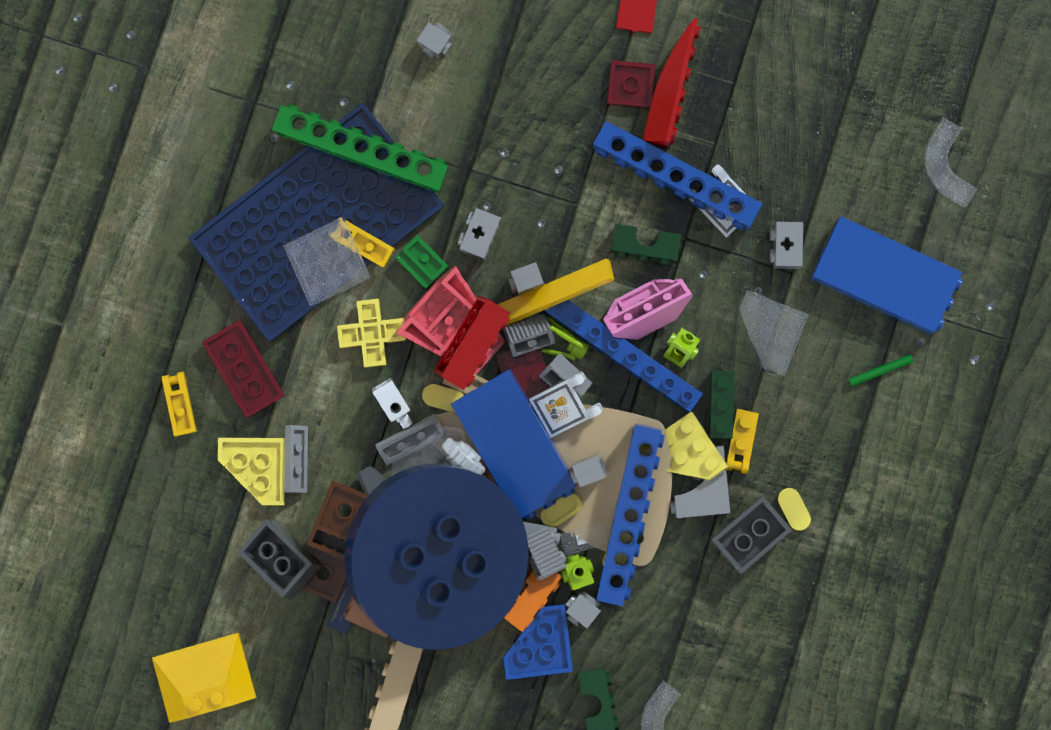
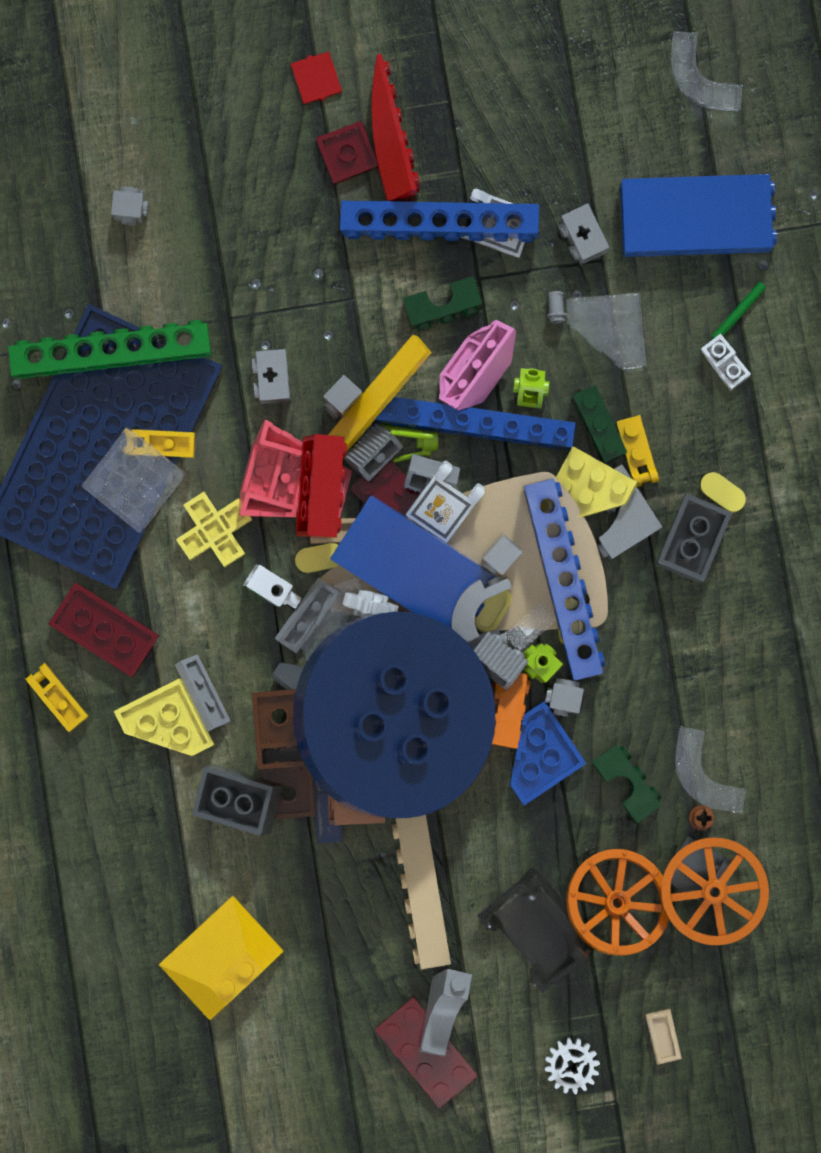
camera: 30 degrees left, 0 degrees up
green plate [395,235,449,289] -> none
none -> light grey arch [452,575,512,642]
none -> light grey pin [547,291,567,324]
none -> white slope [701,334,751,391]

